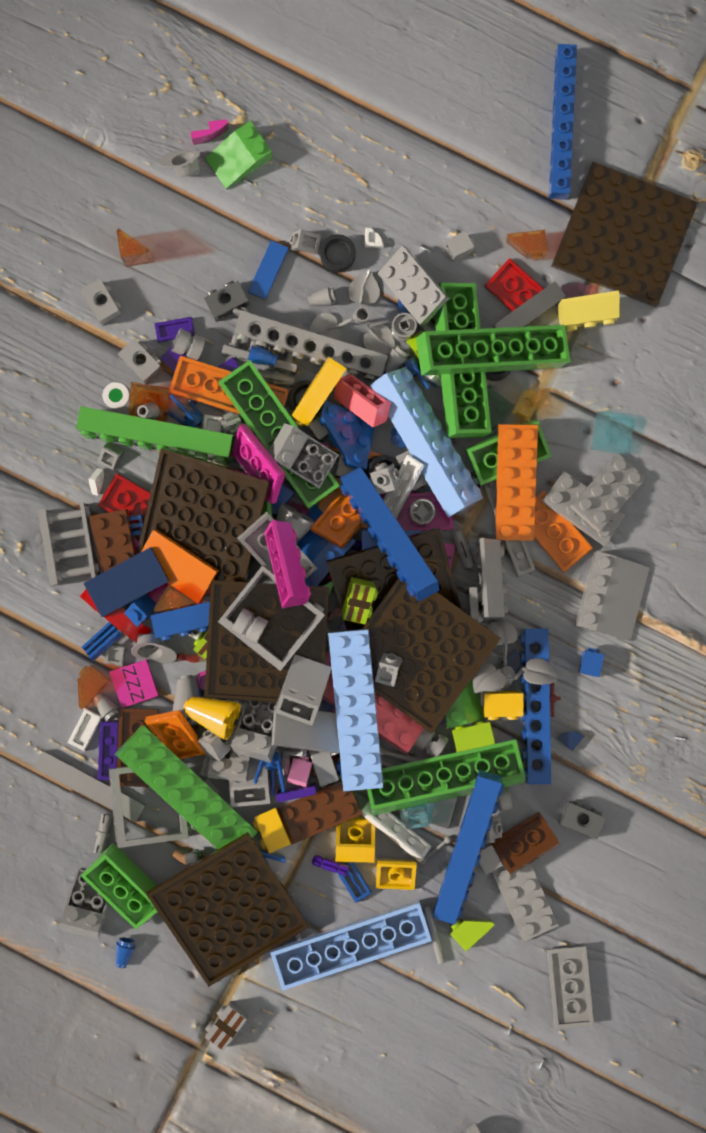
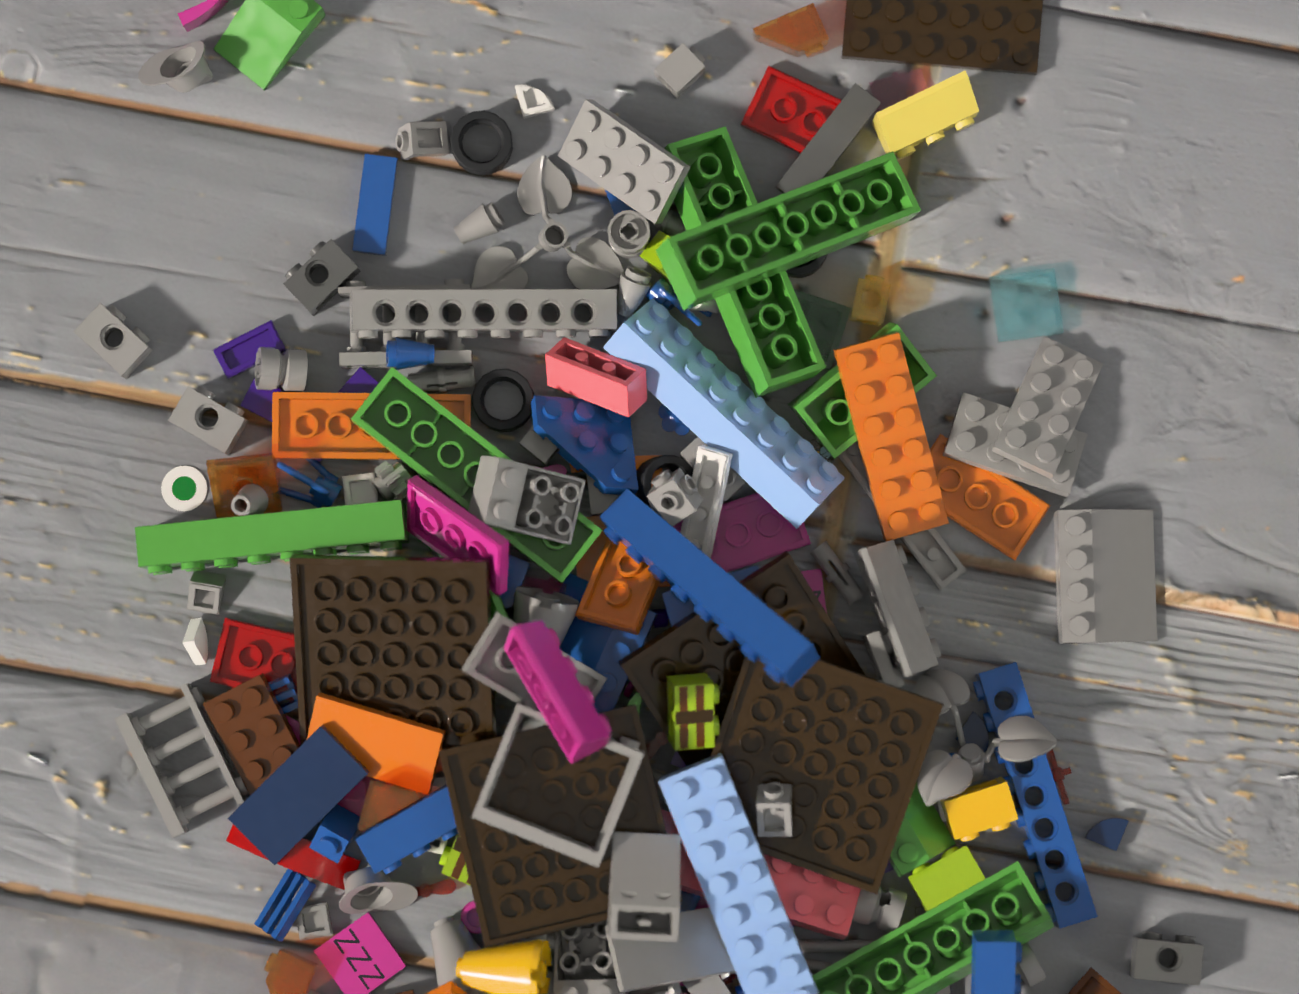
camera: 15 degrees left, 0 degrees up
clear orange slope [116,228,154,267] -> none
light grey wheel [231,608,268,644] -> none
yellow slope [291,356,347,427] -> none
light grey wheel [409,499,435,526] -> none
blue brick [578,648,604,677] -> none

